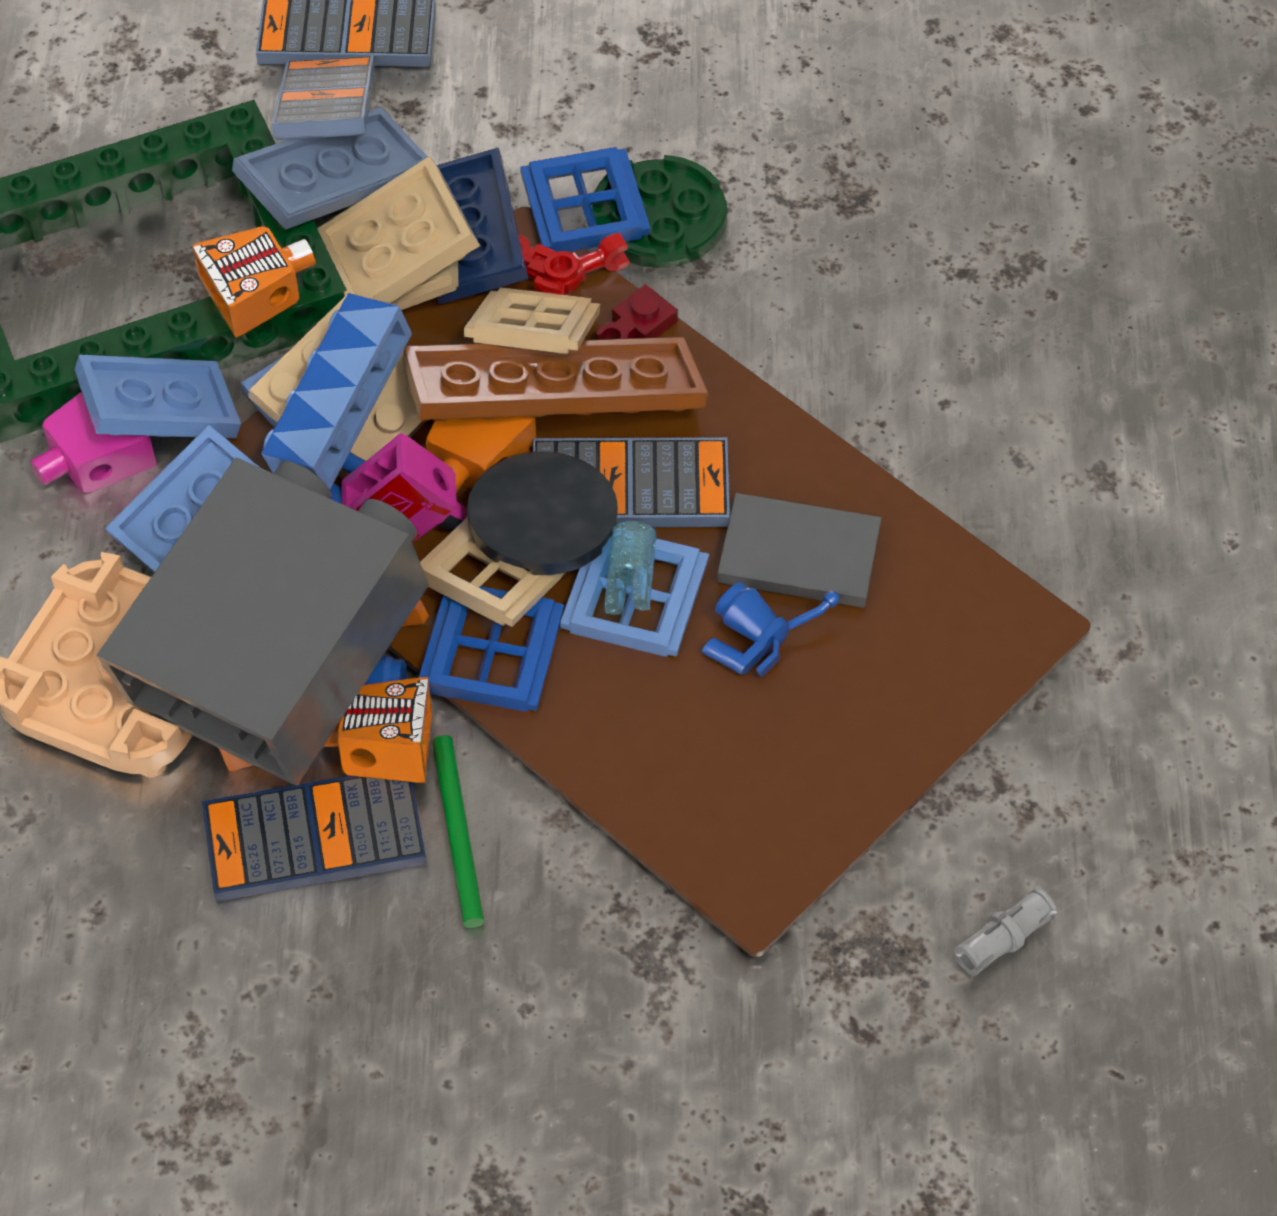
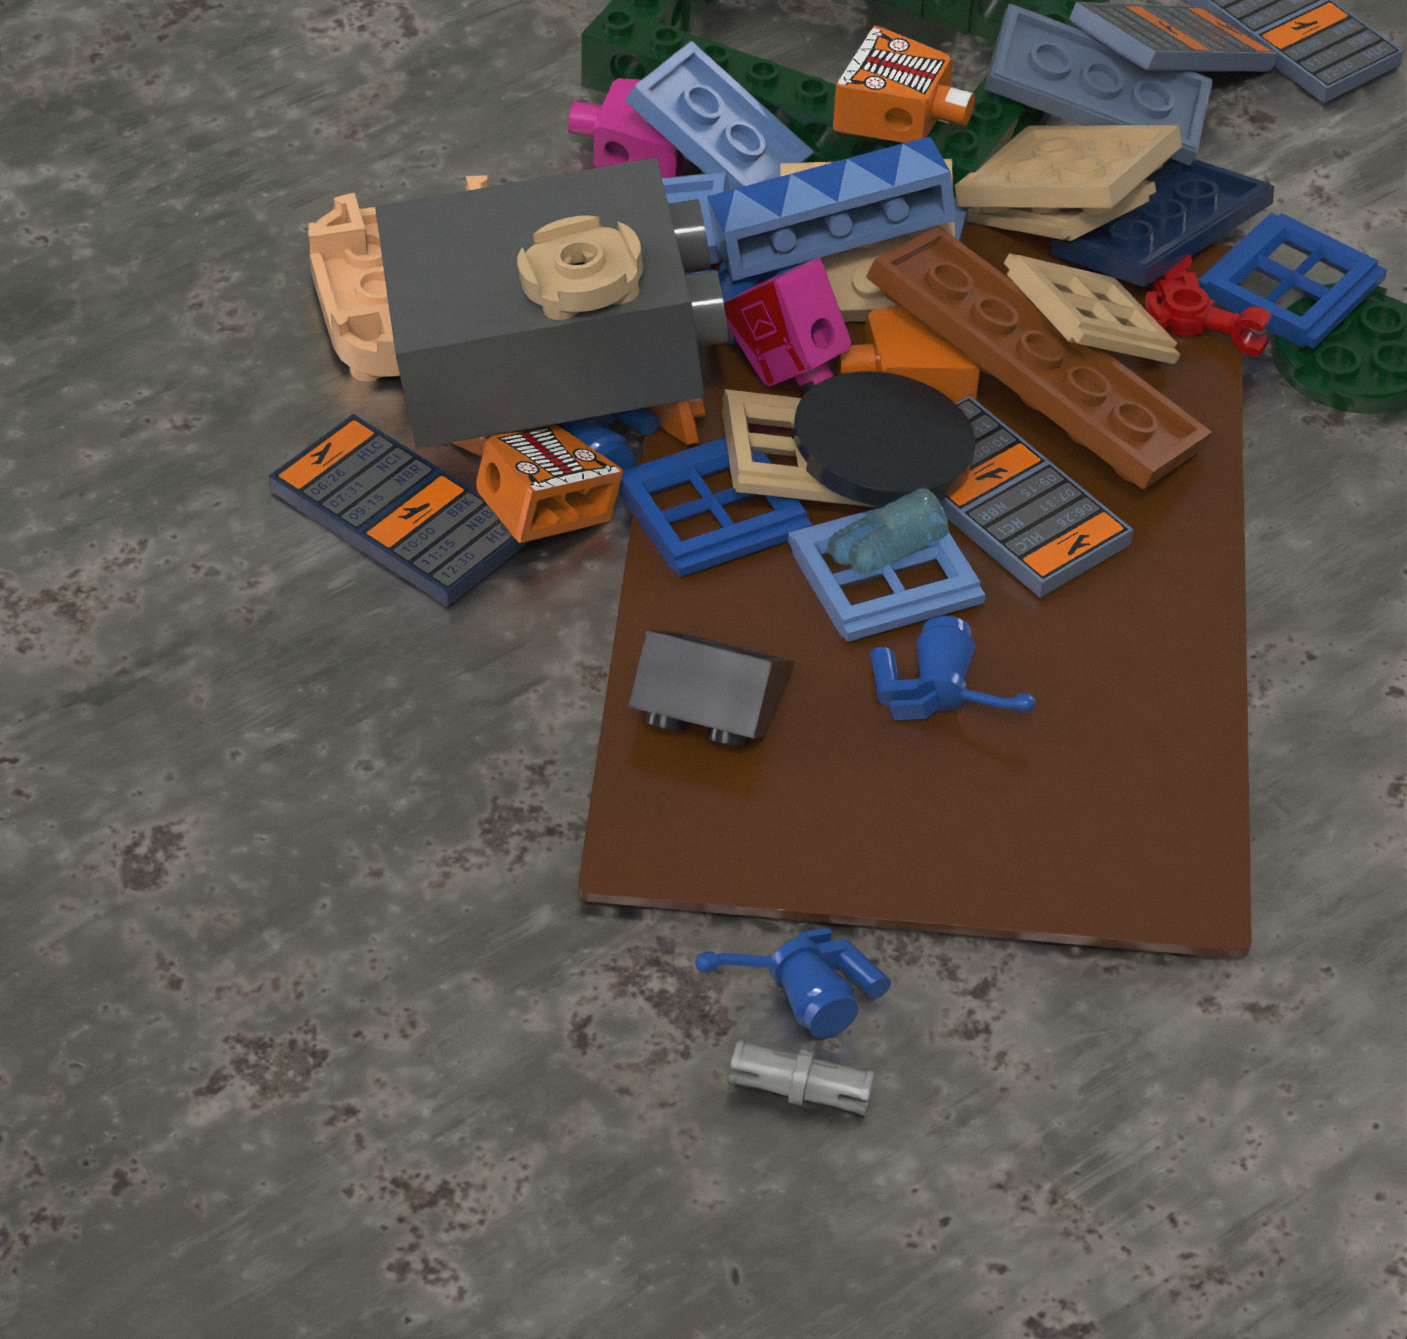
camera: 50 degrees right, 10 degrees down
green bar [432,735,484,928] -> none
dark red plate [596,284,678,340] -> none
dark grey tile [717,493,882,608] -> none
none -> tan plate [517,215,644,320]
none -> slope [629,630,794,747]
none -> blue piece [695,927,891,1039]

